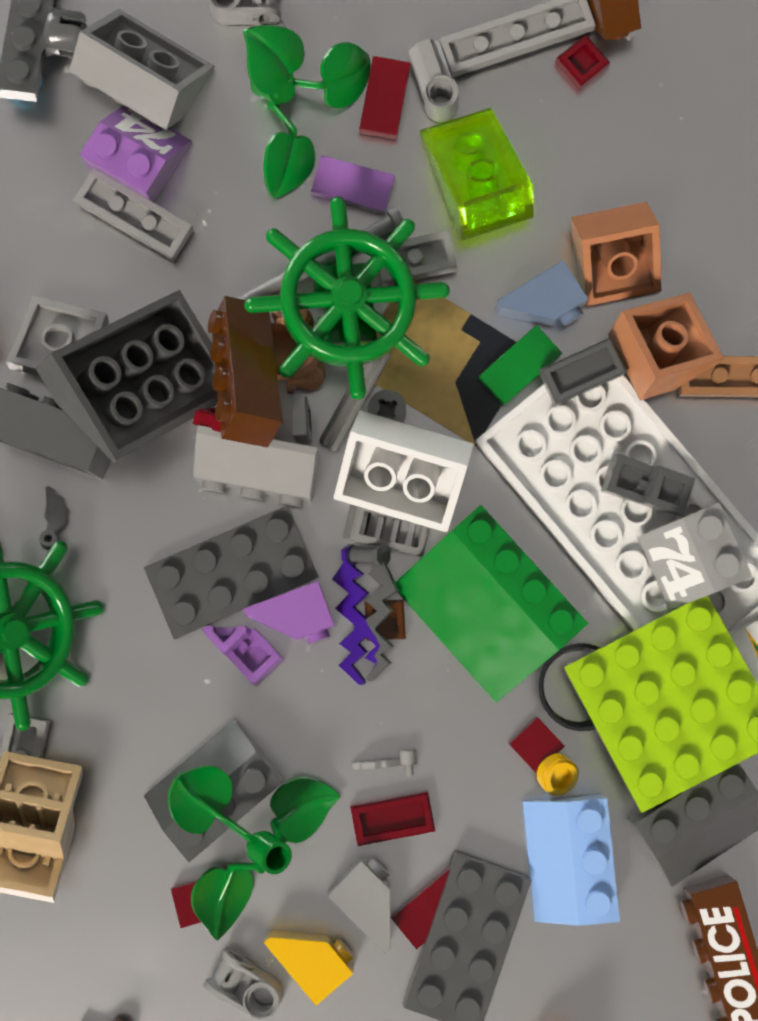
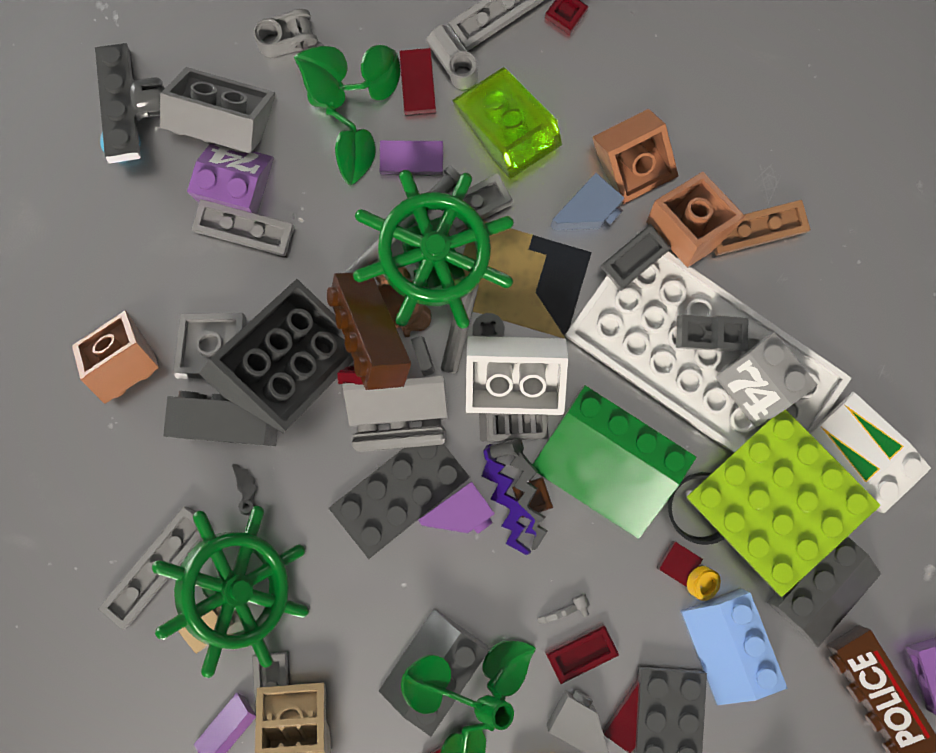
camera: 15 degrees left, 0 degrees up
medium lavender slope [202,626,285,686] -> none
green tile [479,325,562,406] -> none
none -> light grey axle [352,425,446,452]

